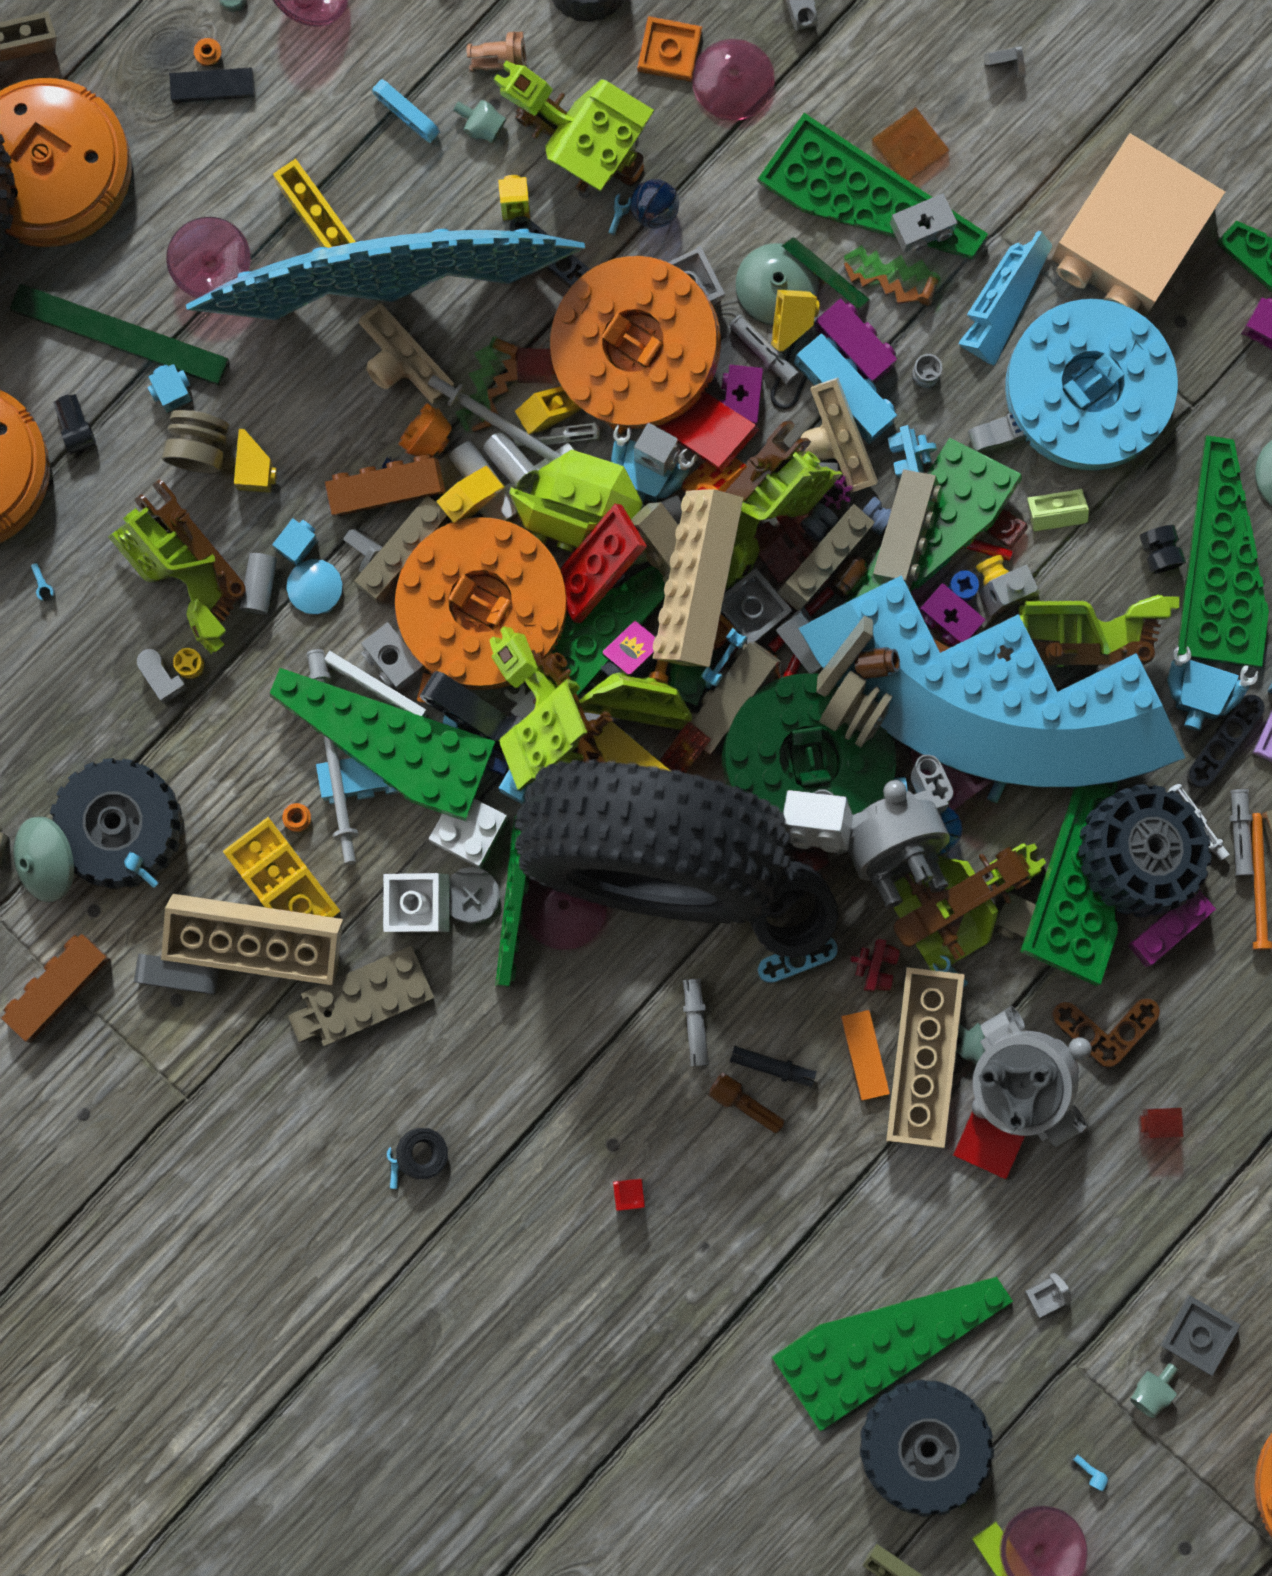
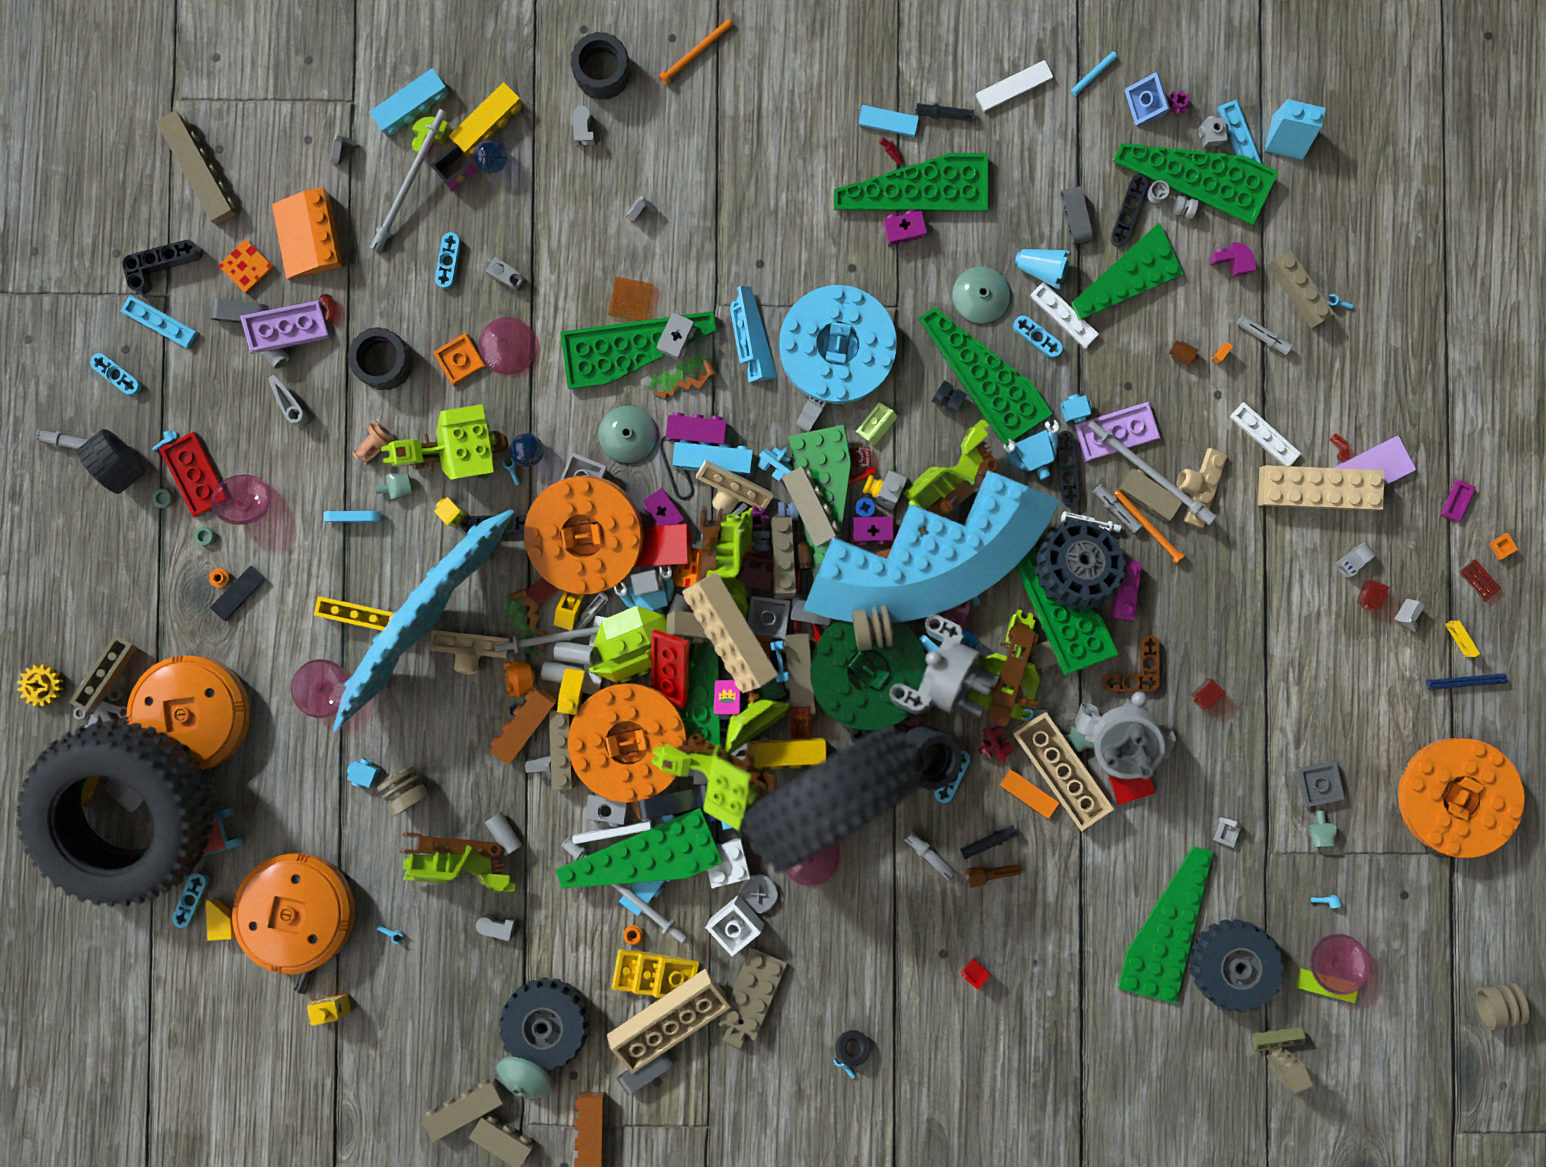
camera: 40 degrees left, 5 degrees up
dark green tile [10,284,229,386] -> none
black piece [53,394,97,454] -> none
medium azure hand [124,852,158,888] -> none
yellow wheel [173,648,204,679] -> none
yellow slope [234,429,277,493] -> none
medium azure brick [272,519,318,566] -> none
medium azure dish [286,559,343,614] -> none
green wing [495,814,529,987] -> none
light grey pin [728,314,799,385] -> none
yellow slope [771,290,819,351] -> none
dark green sticker [781,237,870,309] -> none
white brick [782,790,853,853] -> none
dark tan tile [817,615,873,696] -> none
reddish brown brick [855,647,900,679] -> none
light grey wheel [912,354,942,388] -> none
light nougat brick [1051,133,1225,318] -> none

